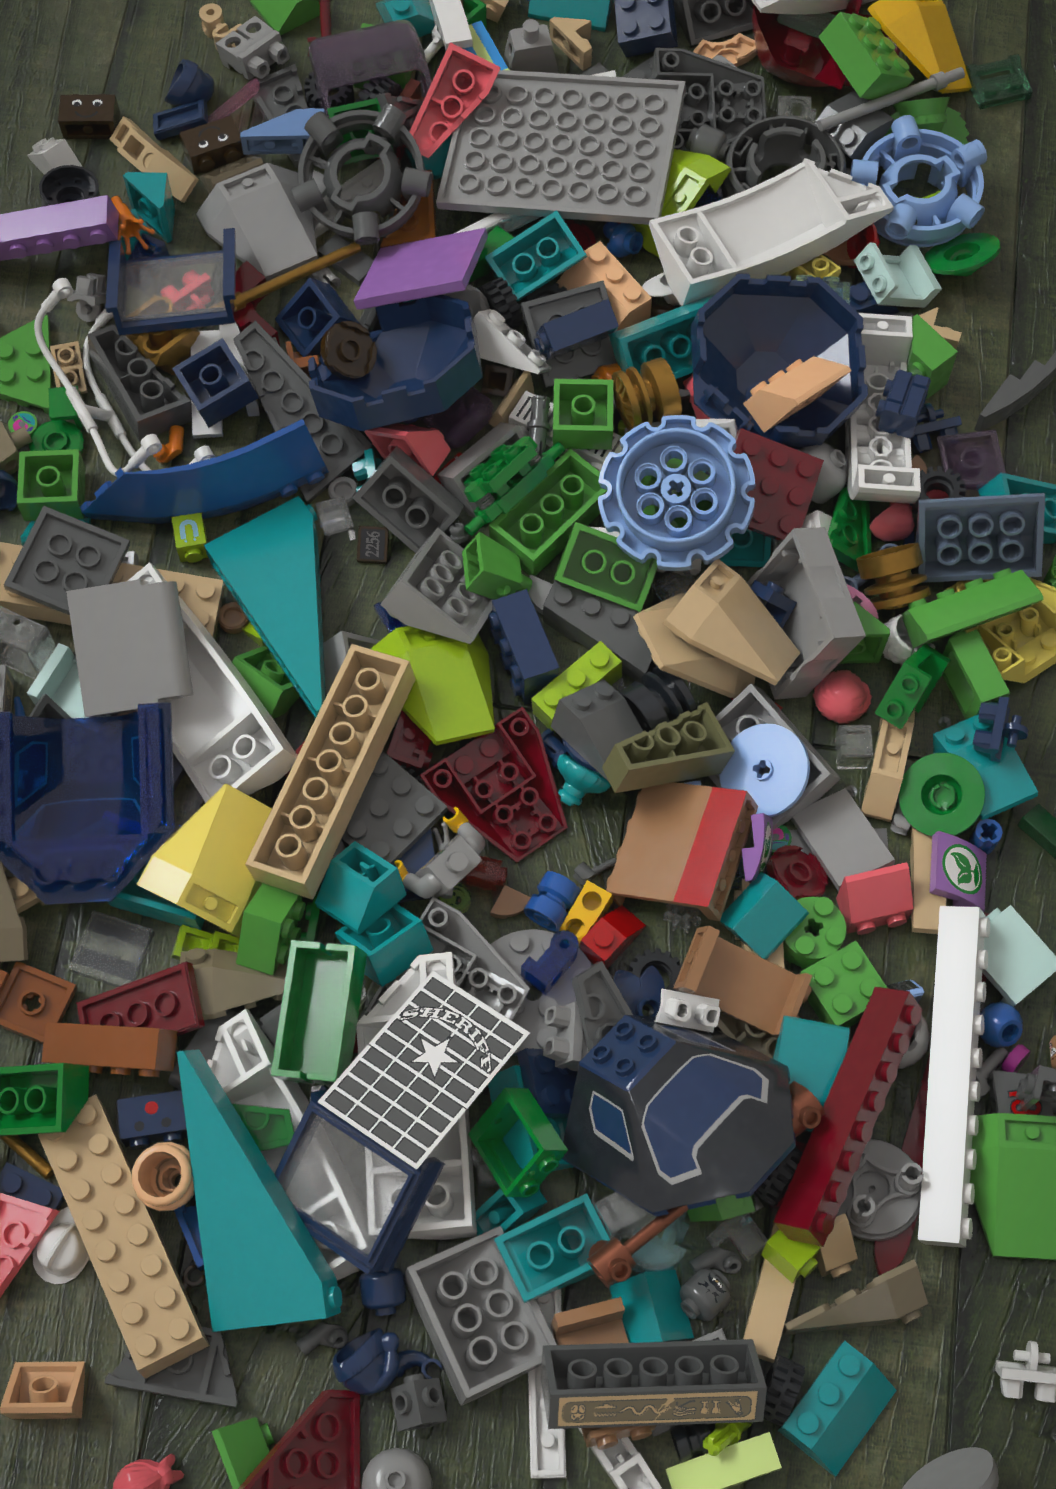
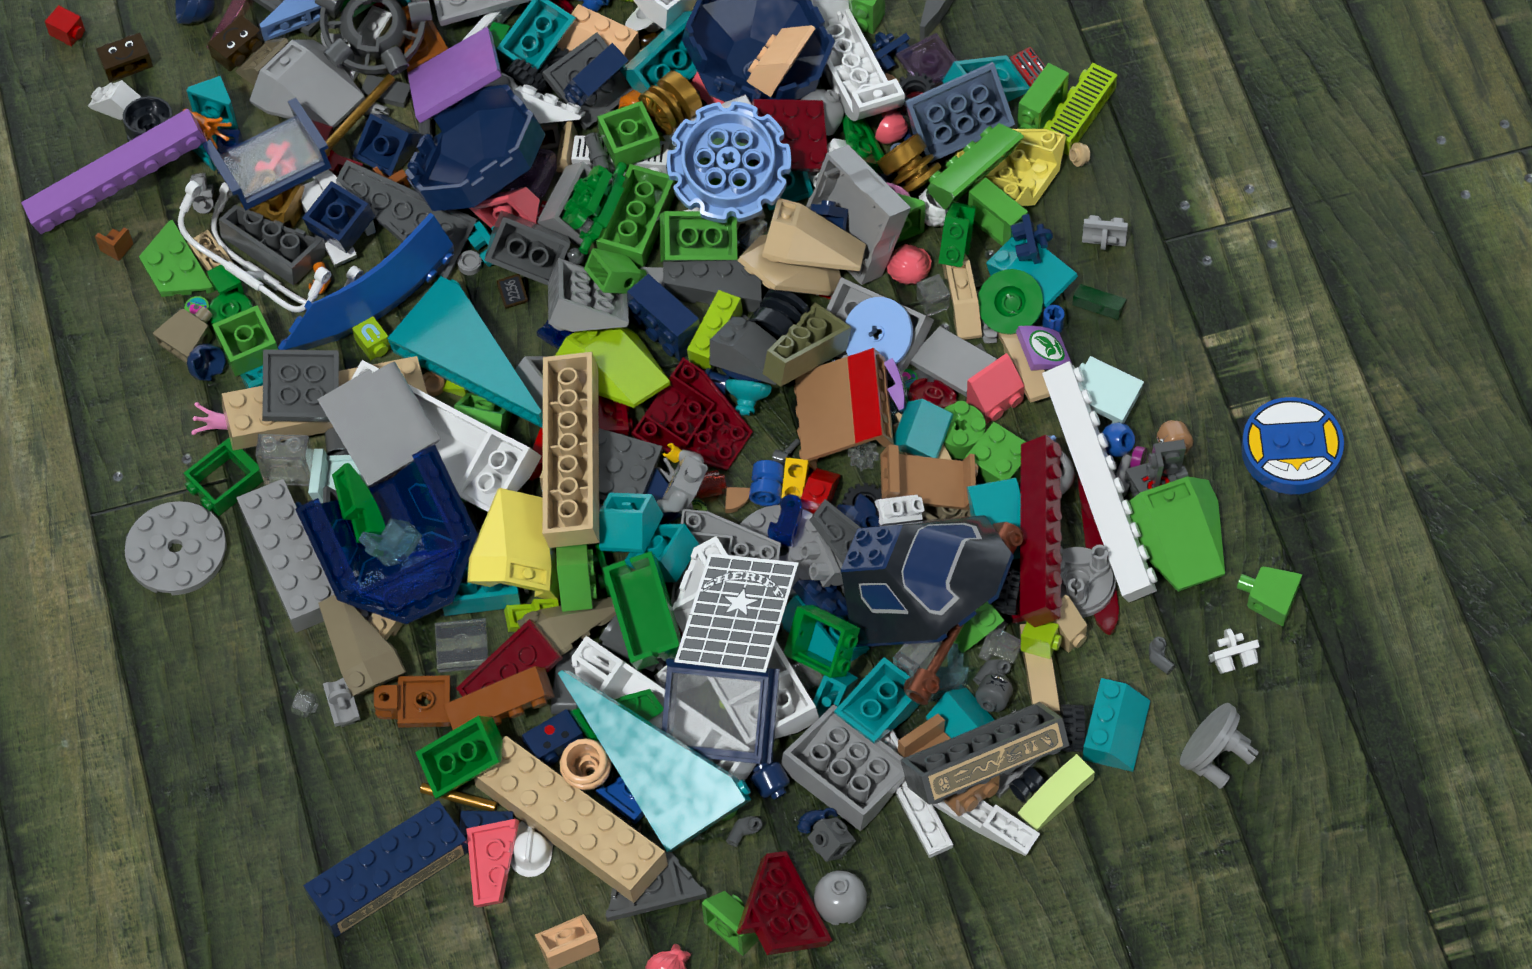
camera: 20 degrees left, 5 degrees down
tan slope [109,116,199,203] -> none
dark blue tile [153,99,208,140] -> none
clear panel [315,496,355,541] -> none
dark brown tile [321,321,377,381] -> none
dark blue piece [333,1328,400,1395] -> none
lime axle [703,1422,753,1456] -> none
dark tan wedge [782,1259,928,1335] -> none
dark blue brick [875,369,931,439] -> none
none -> red brick [45,5,85,47]
none -> green slope [332,463,387,544]
none -> clear light blue brick [358,518,422,566]
none -> dark grey arm [1149,637,1175,675]

